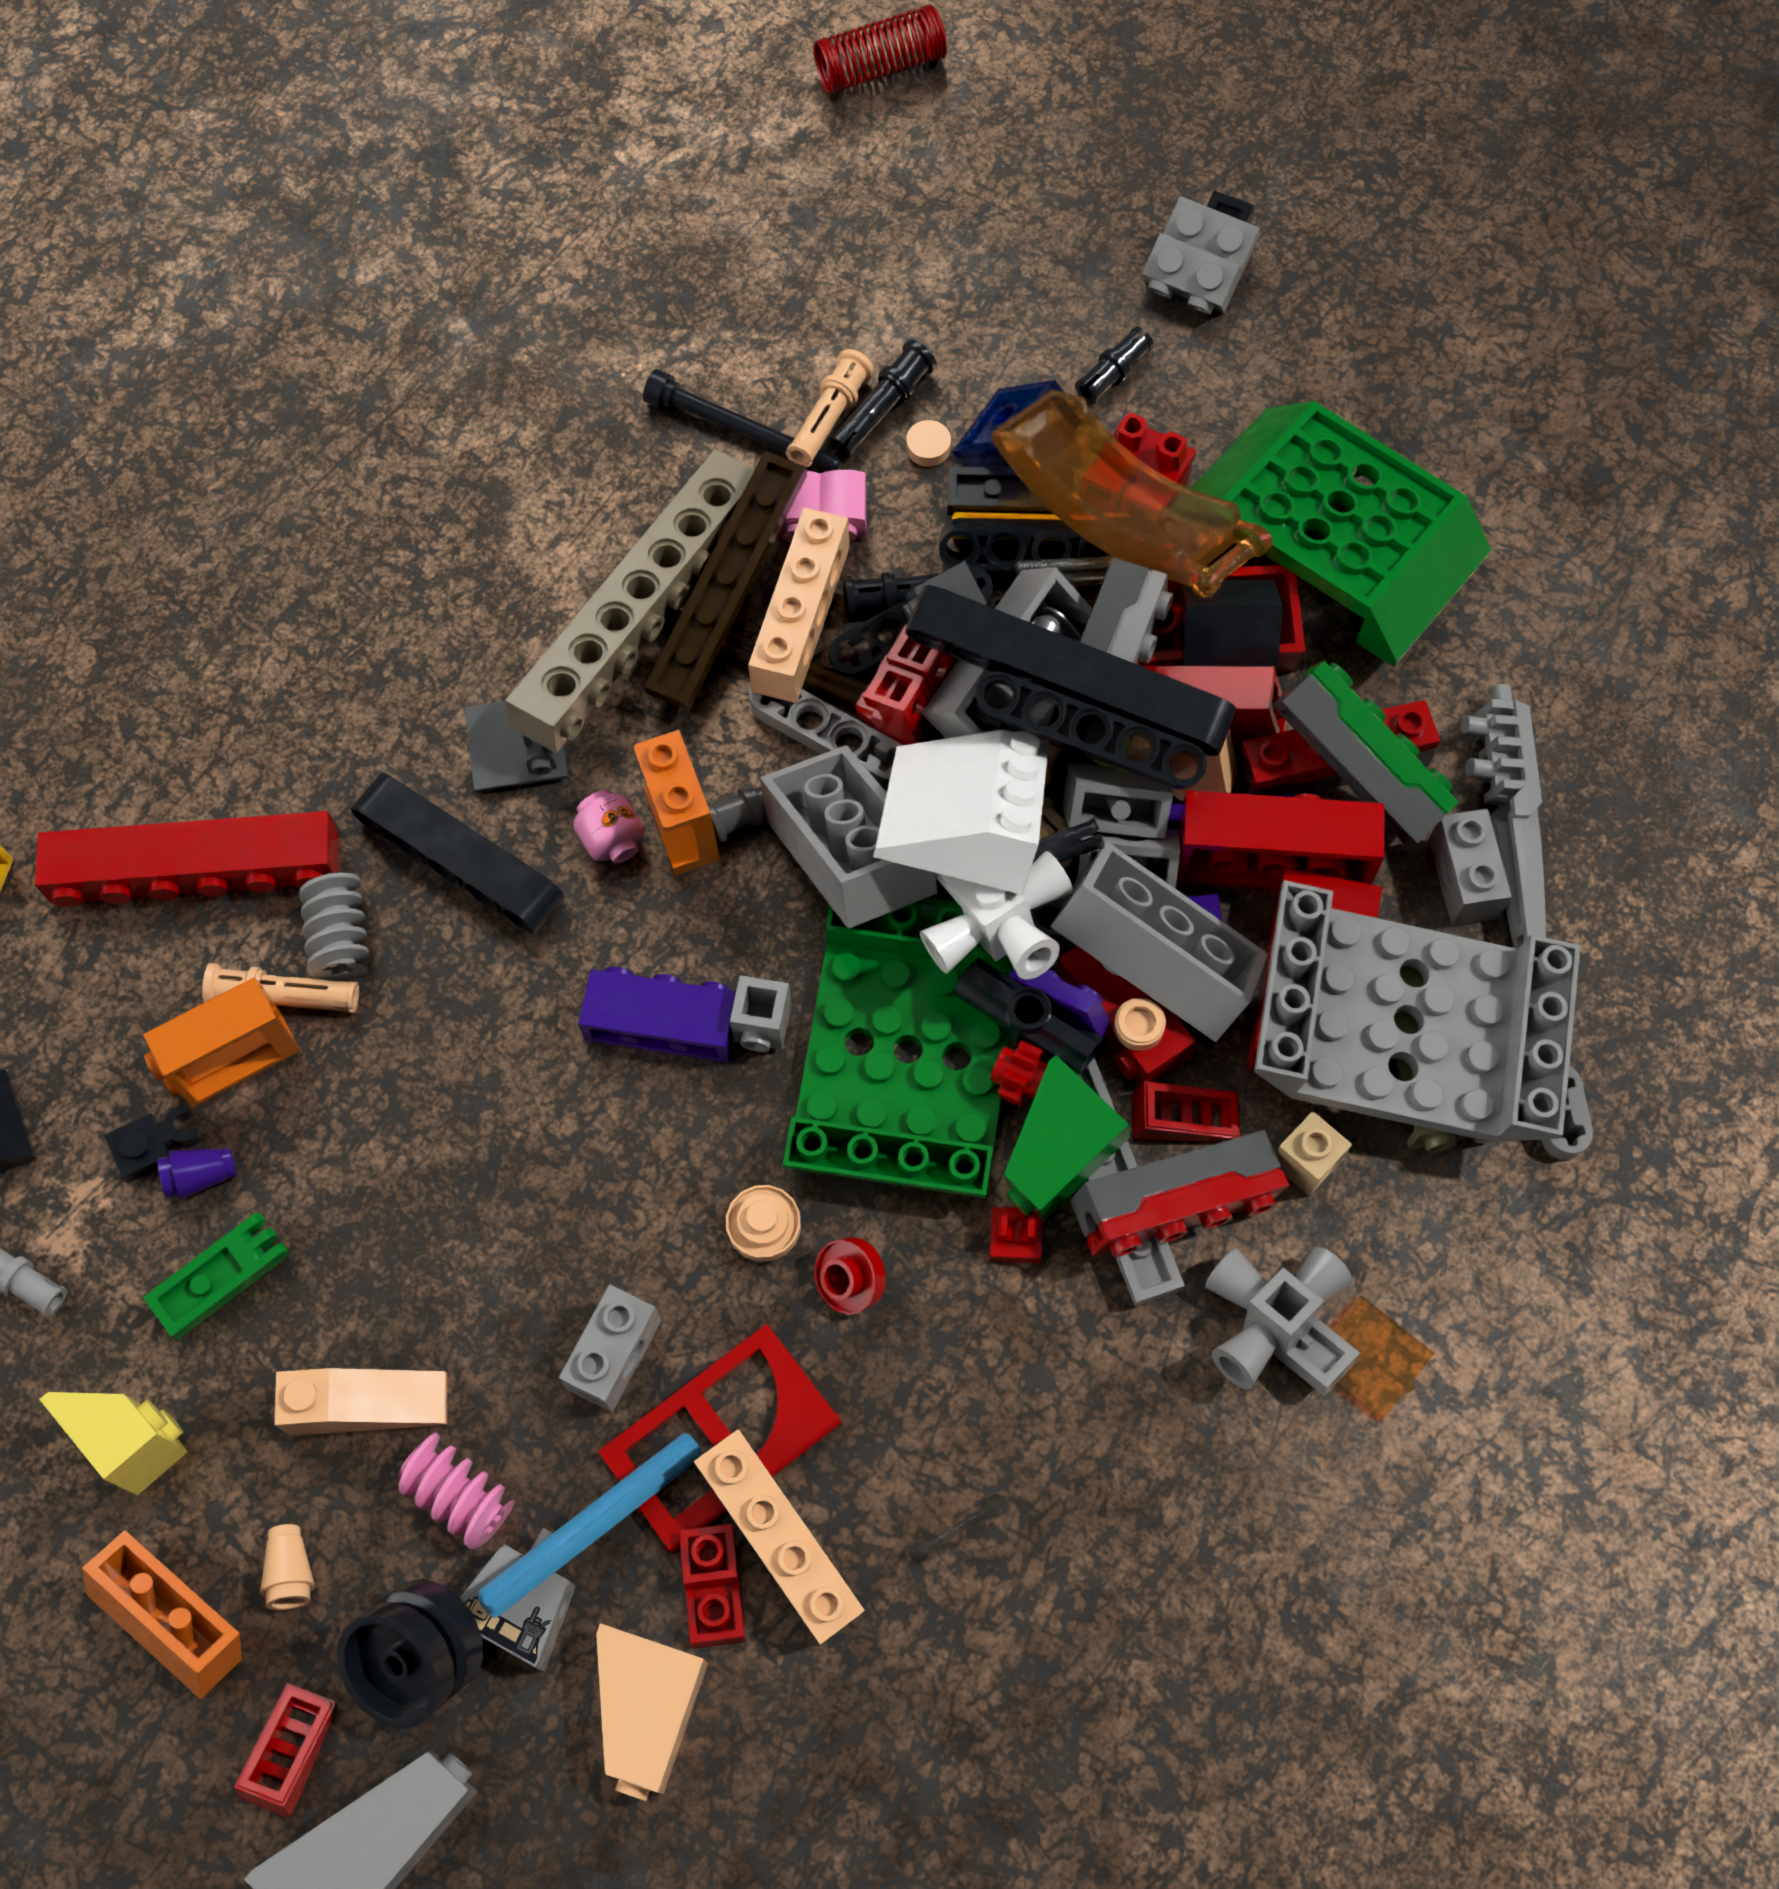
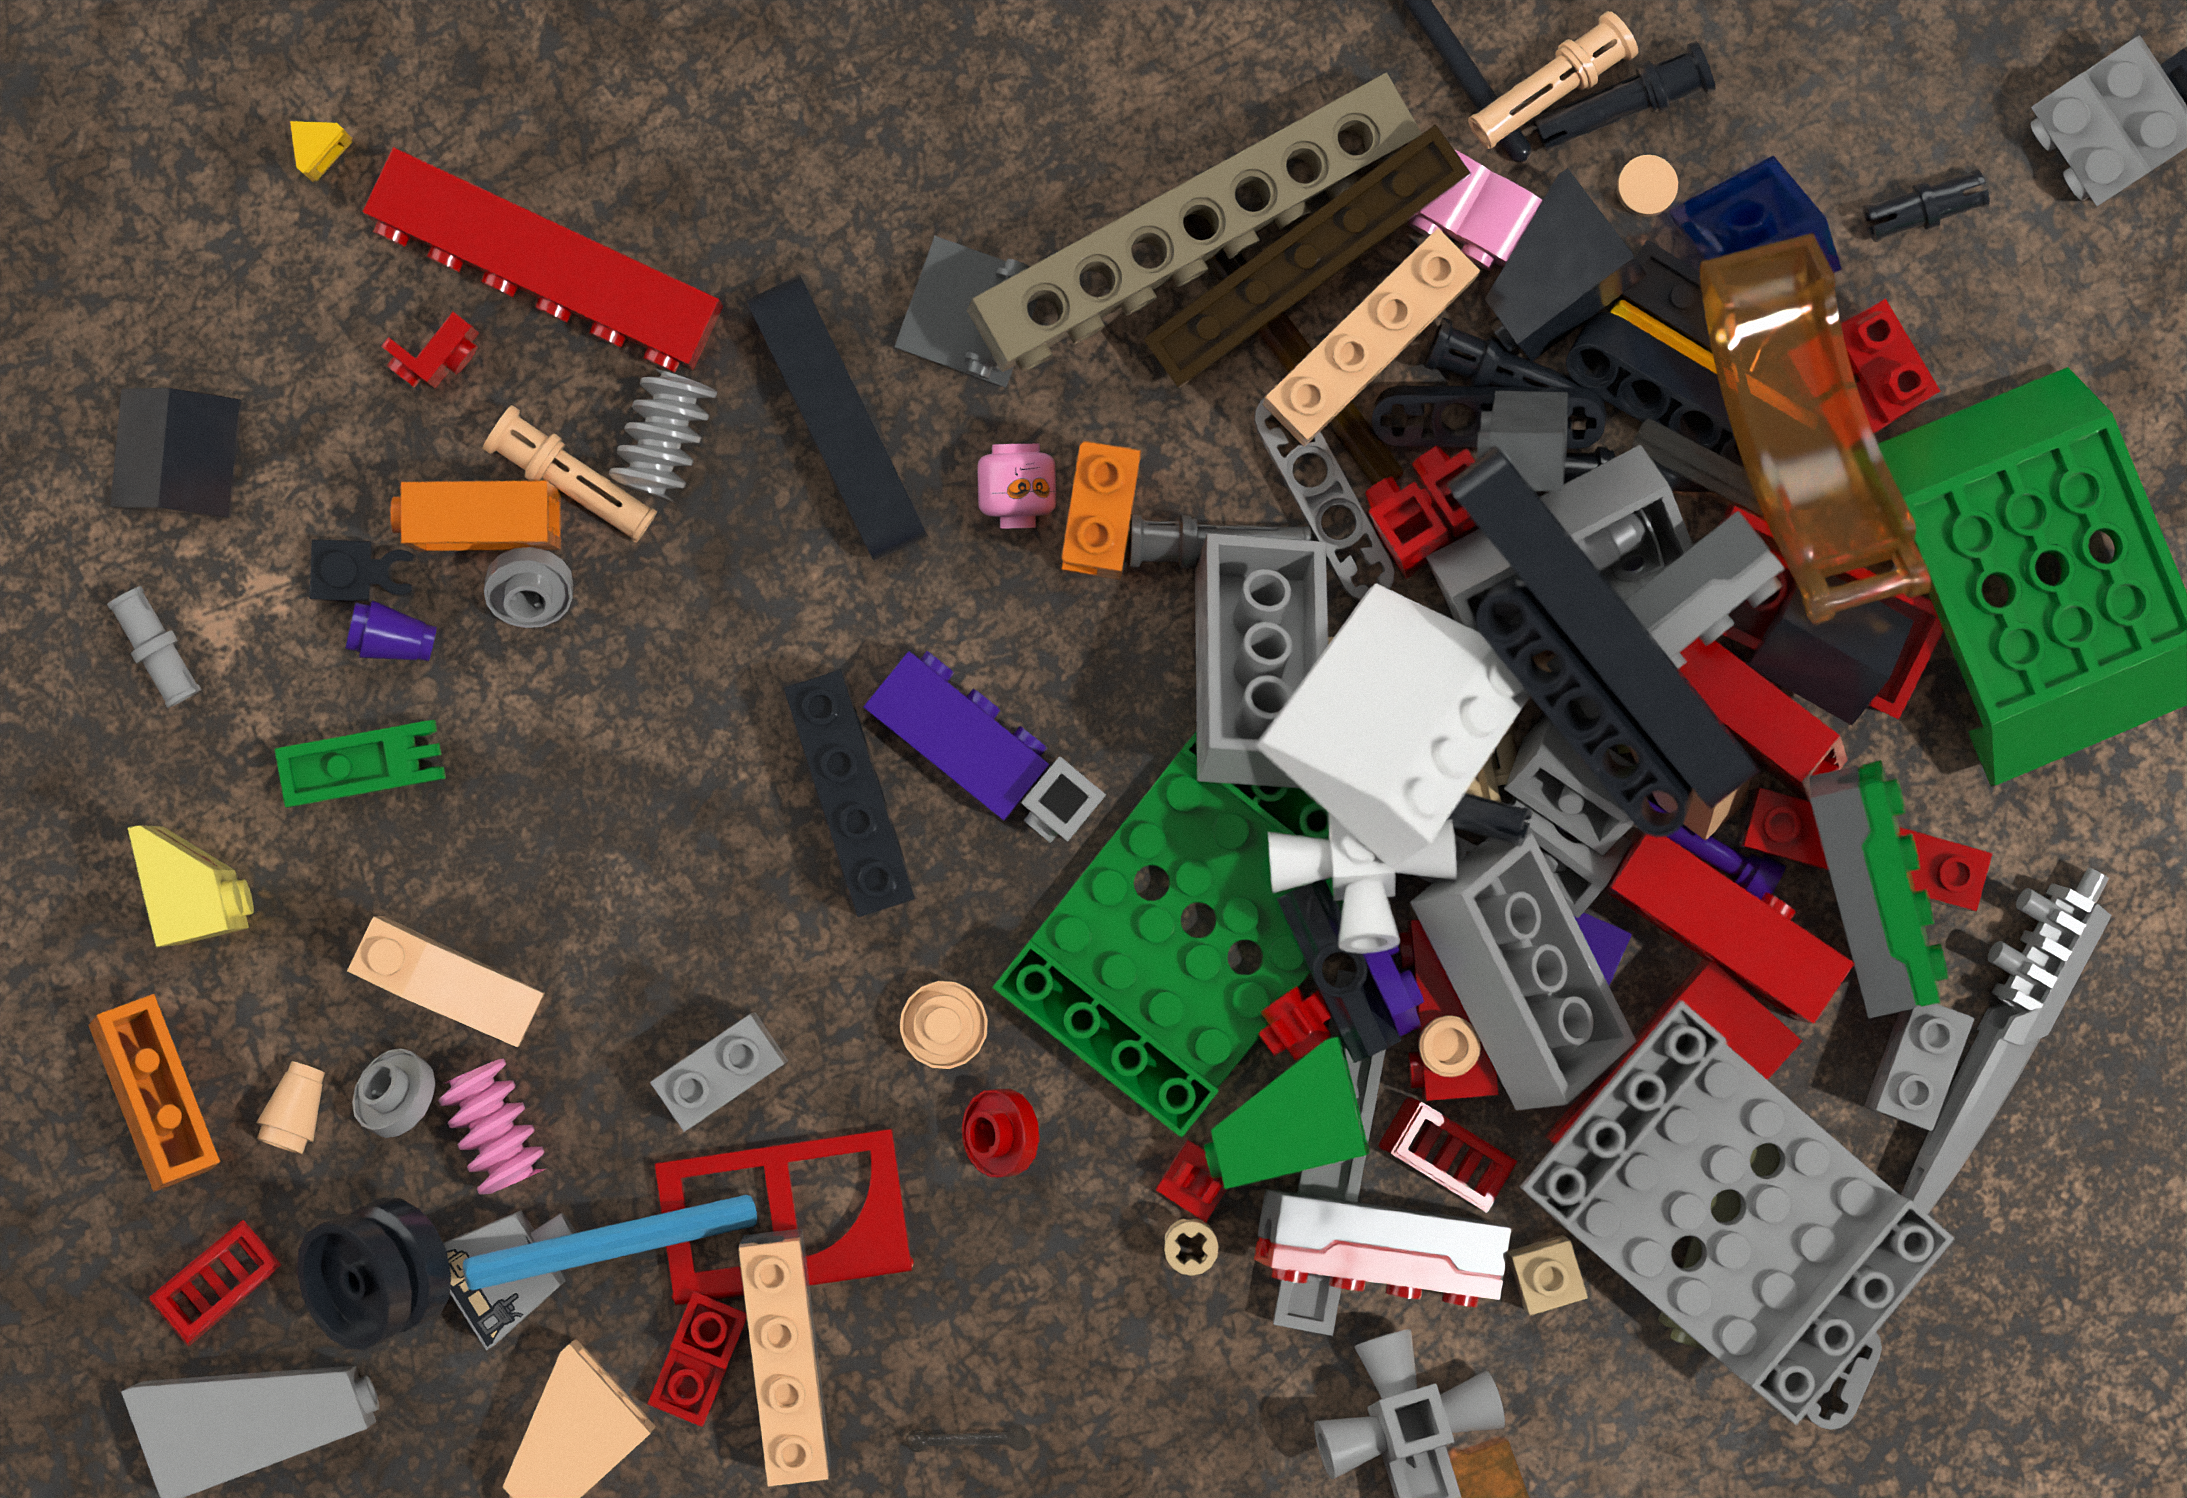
camera: 25 degrees right, 20 degrees up
none -> light grey plate [352,1048,435,1138]
none -> red bracket [381,312,479,389]
none -> light grey plate [484,547,573,628]
none -> black brick [784,669,918,918]
none -> tan bush [1164,1218,1219,1276]
none -> black slope [1485,168,1647,361]

